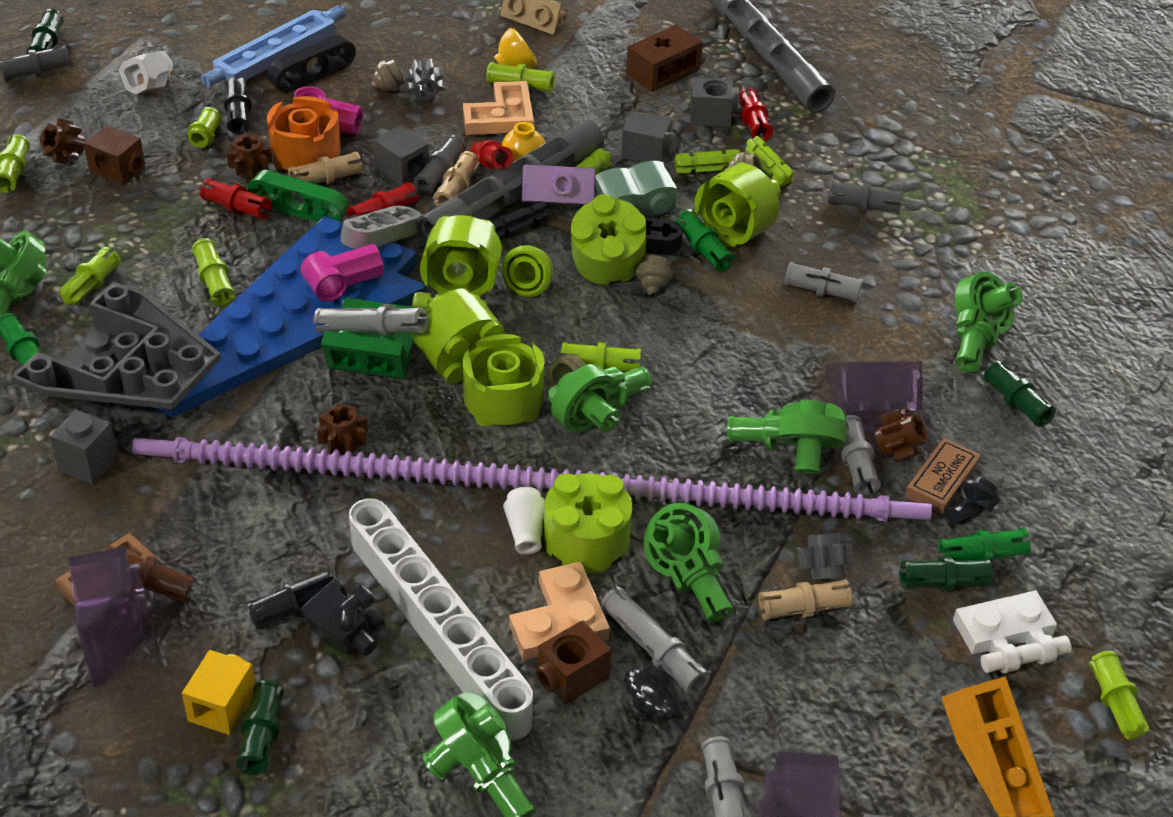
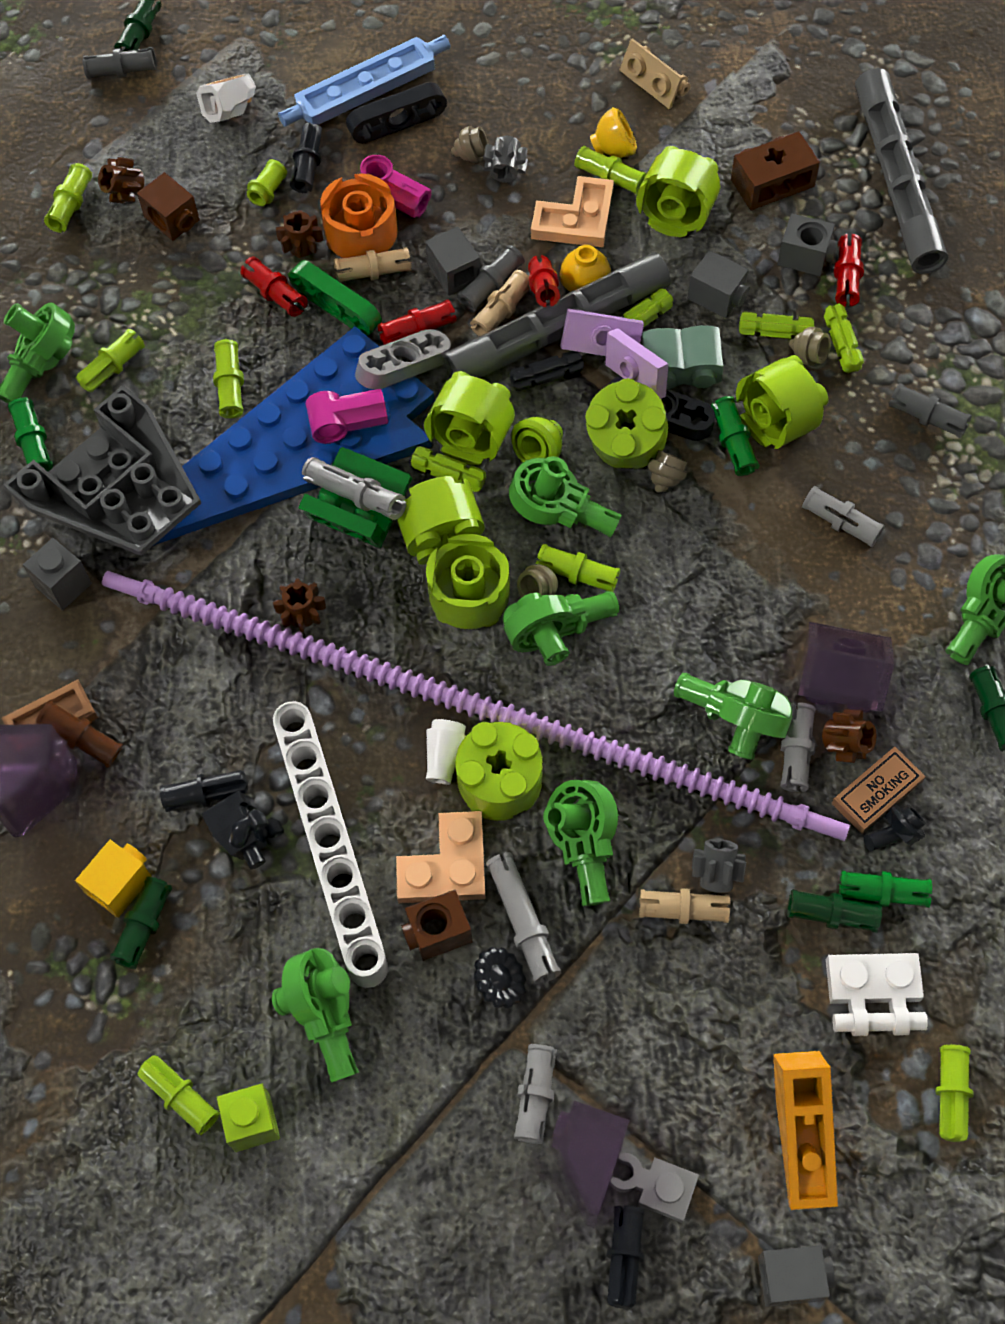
camera: 20 degrees right, 20 degrees up
none -> bright green pin [509,457,622,538]
none -> lavender plate [605,328,668,399]
none -> lime brick [636,146,720,237]

